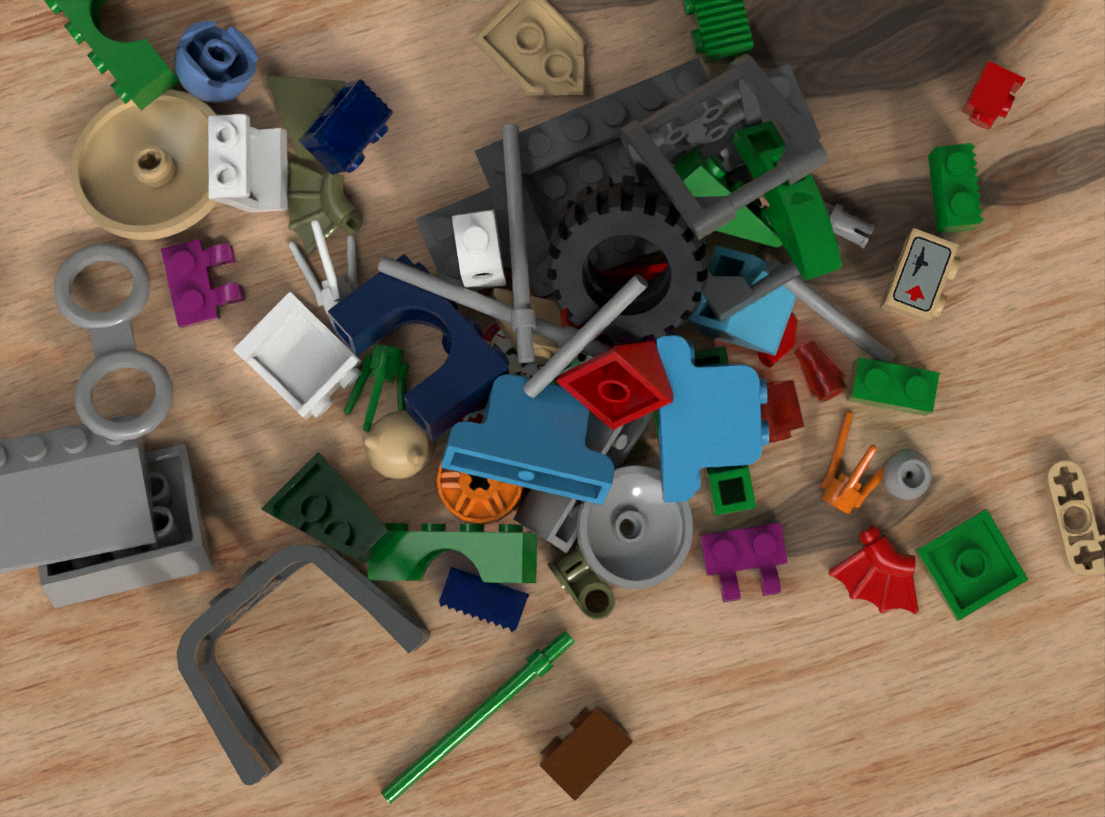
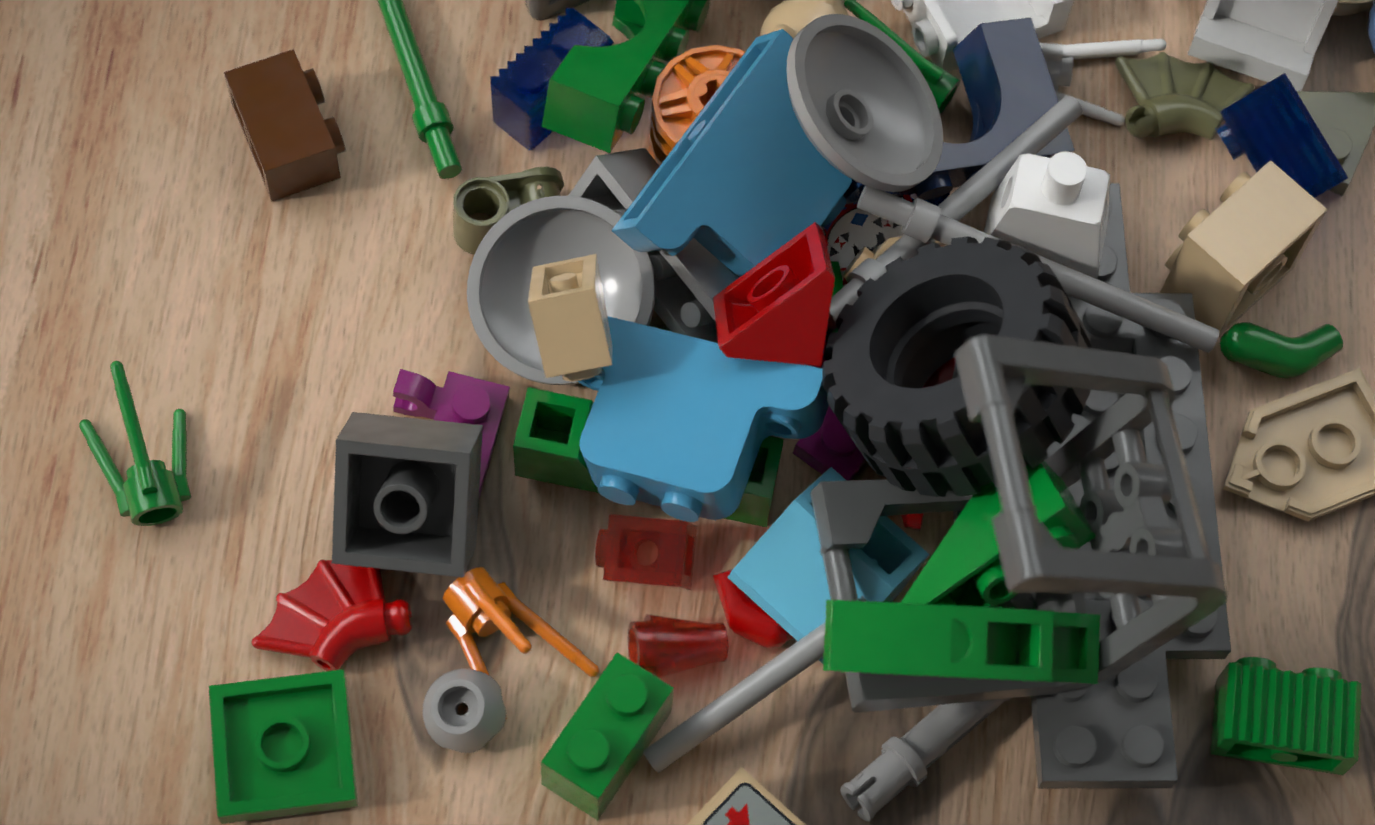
camera: 105 degrees right, 20 degrees down
light grey bar [523,274,648,398] -> none
none -> green plant [79,361,191,526]
none -> dark grey brick [332,412,483,577]
none -> tan slope [528,254,612,382]
none -> light grey dish [787,14,943,192]
none -> tan brick [1160,160,1328,338]
none -> green arm [1220,322,1343,379]

